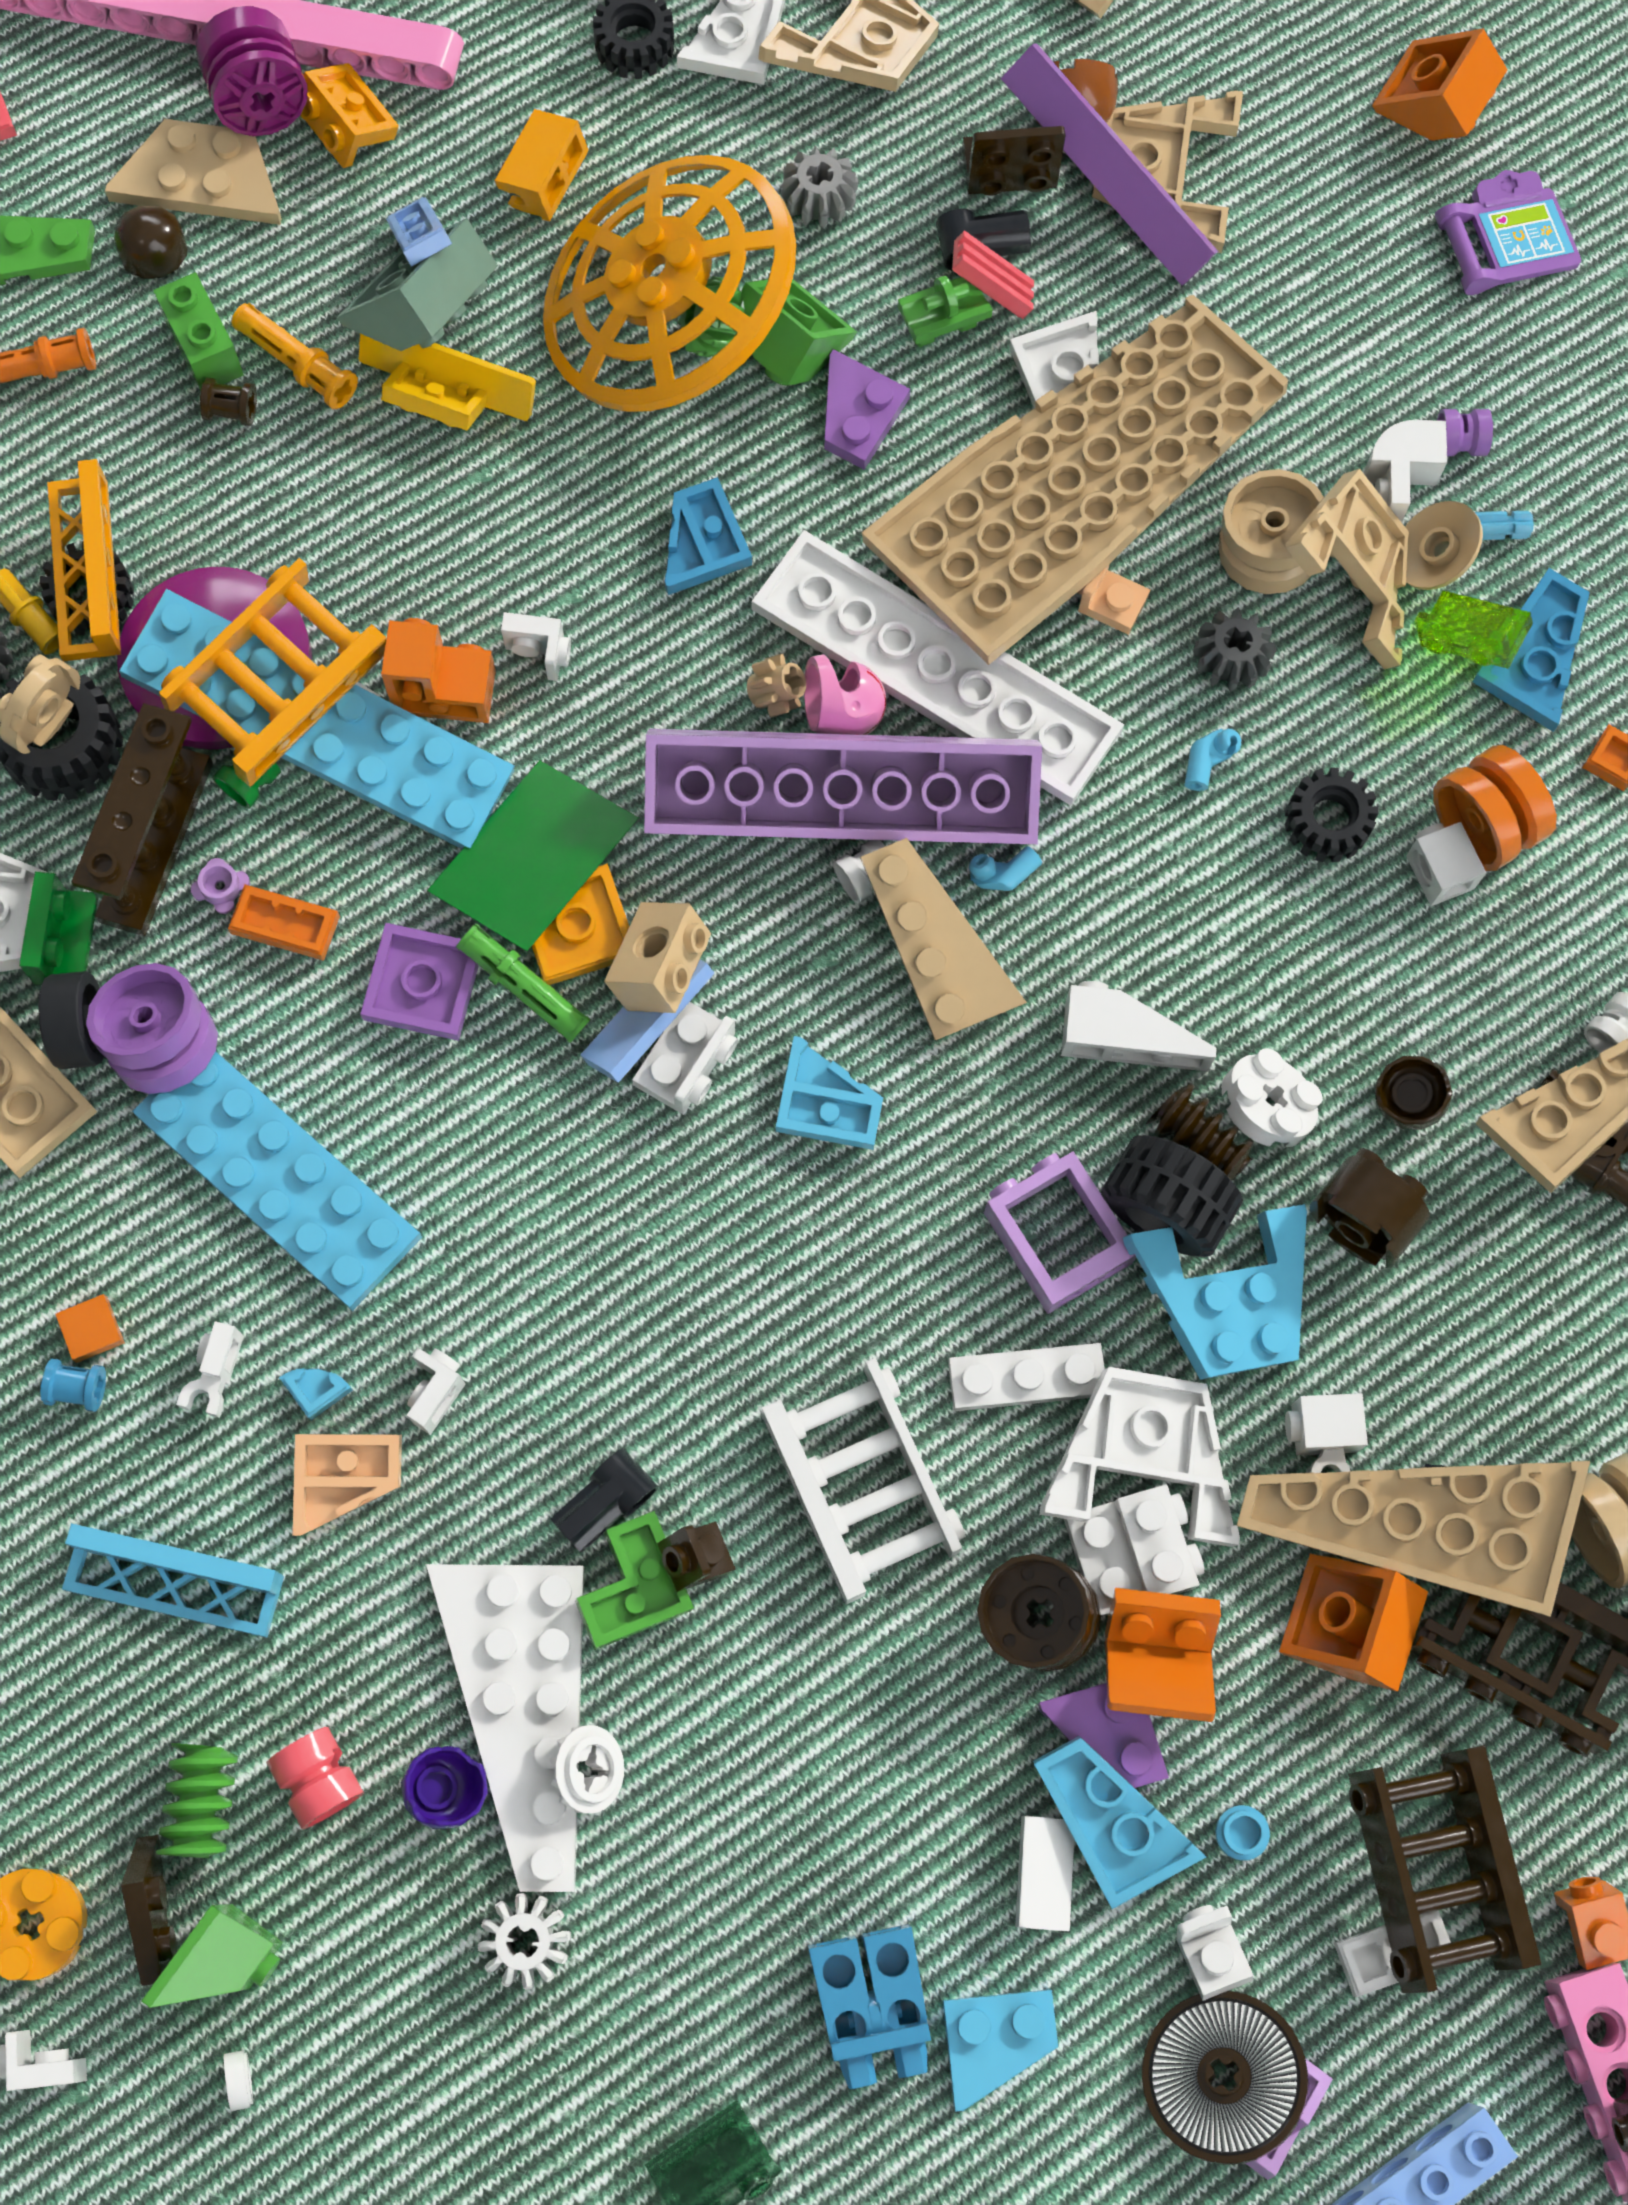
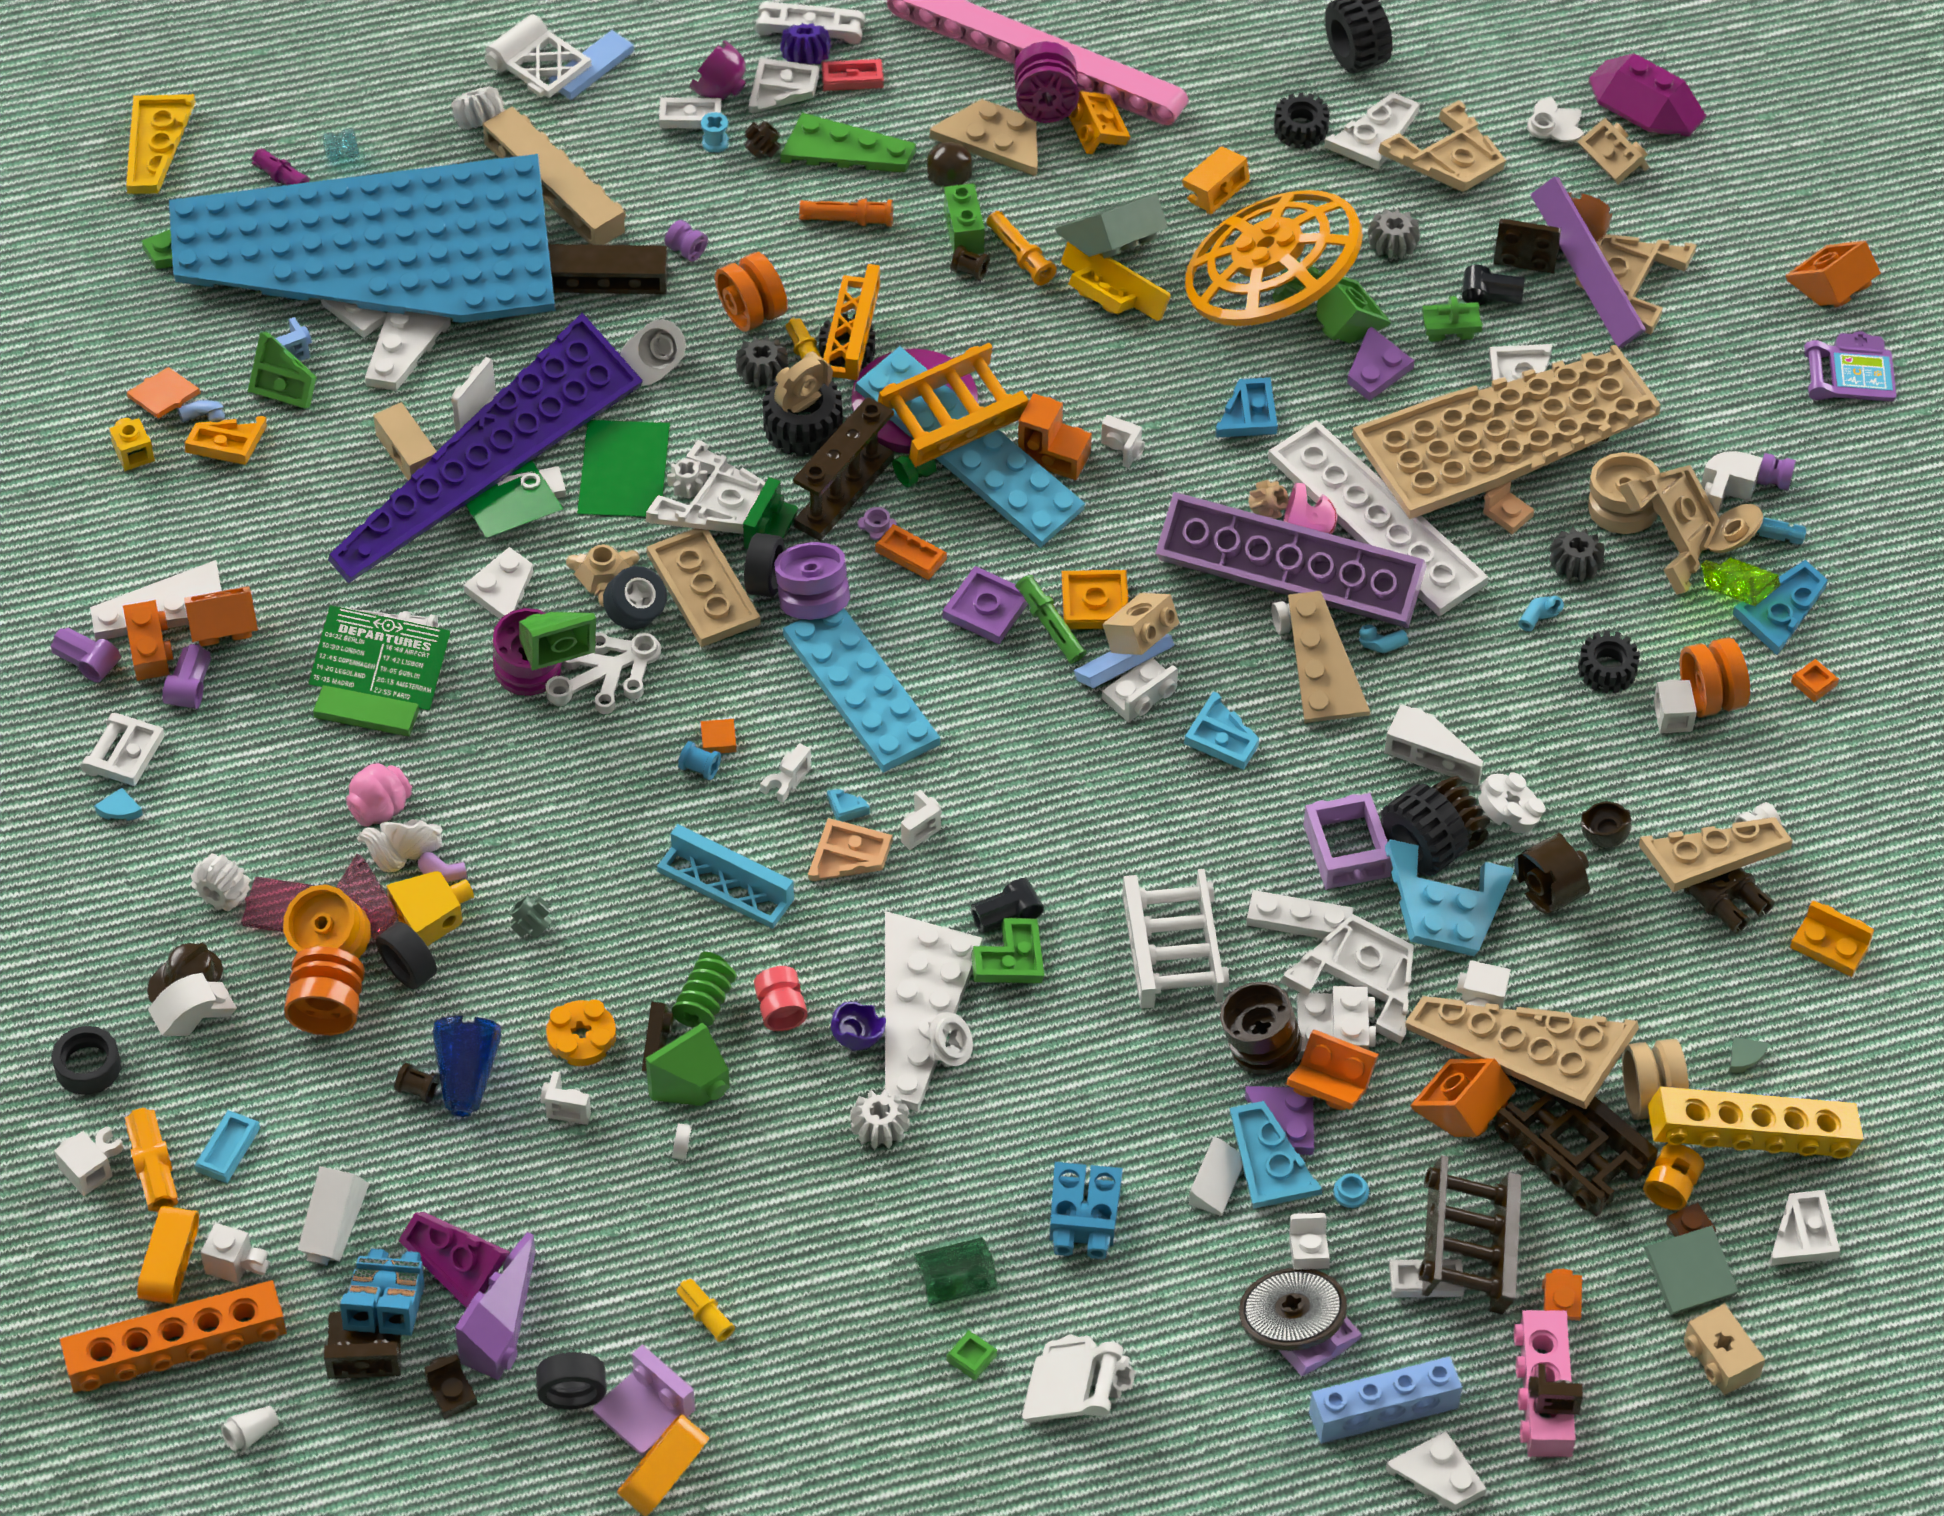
camera: 20 degrees right, 20 degrees down
light blue tile [386,197,452,267] -> none
green sticker [427,760,639,951] -> none
dark brown bracket [657,1521,736,1592] -> none
medium azure wing [943,1989,1058,2112] -> none
coral tile [952,230,1034,319] -> none

